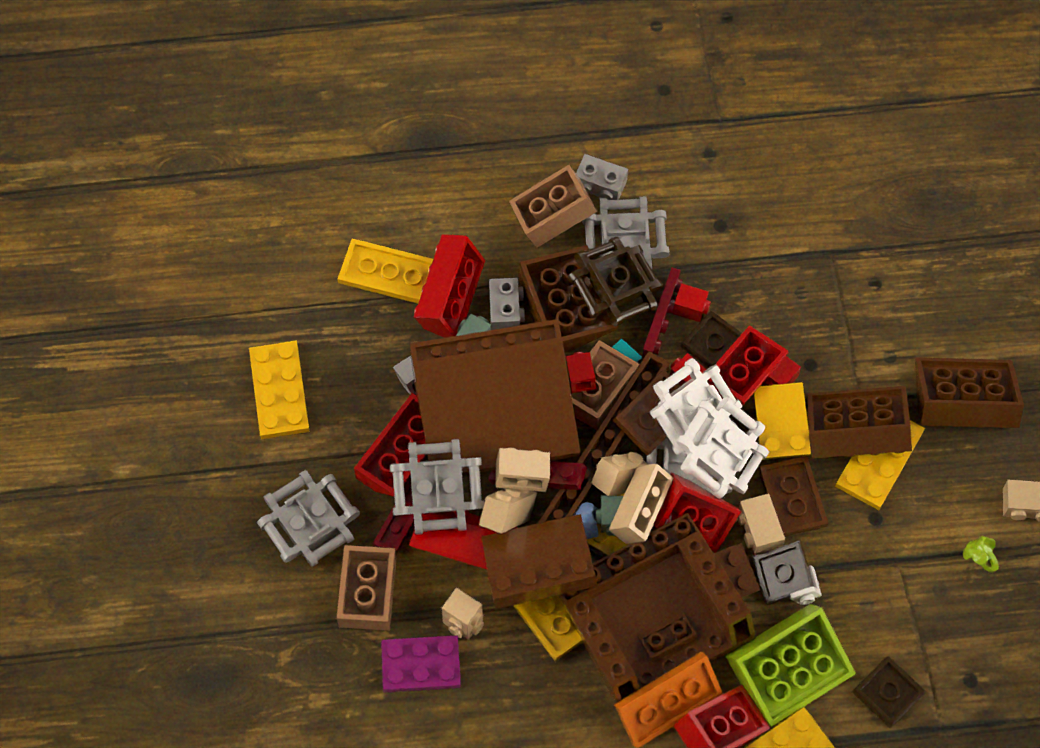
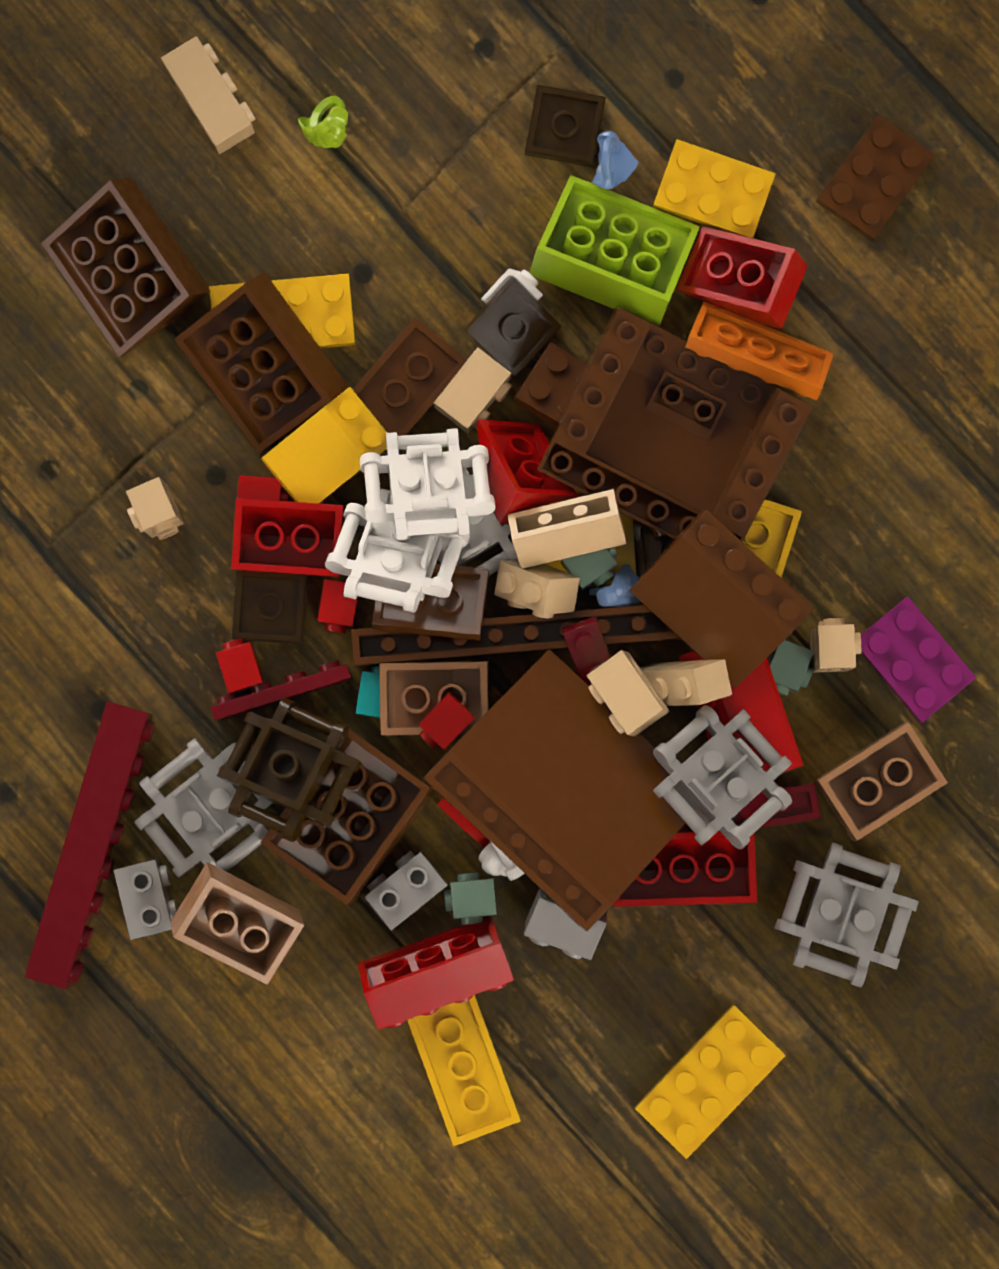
camera: 125 degrees left, 20 degrees up
none -> dark red brick [24,701,155,989]
none -> tan brick [126,477,184,540]
none -> medium blue piece [592,131,638,189]
none -> sand green brick [767,640,814,696]

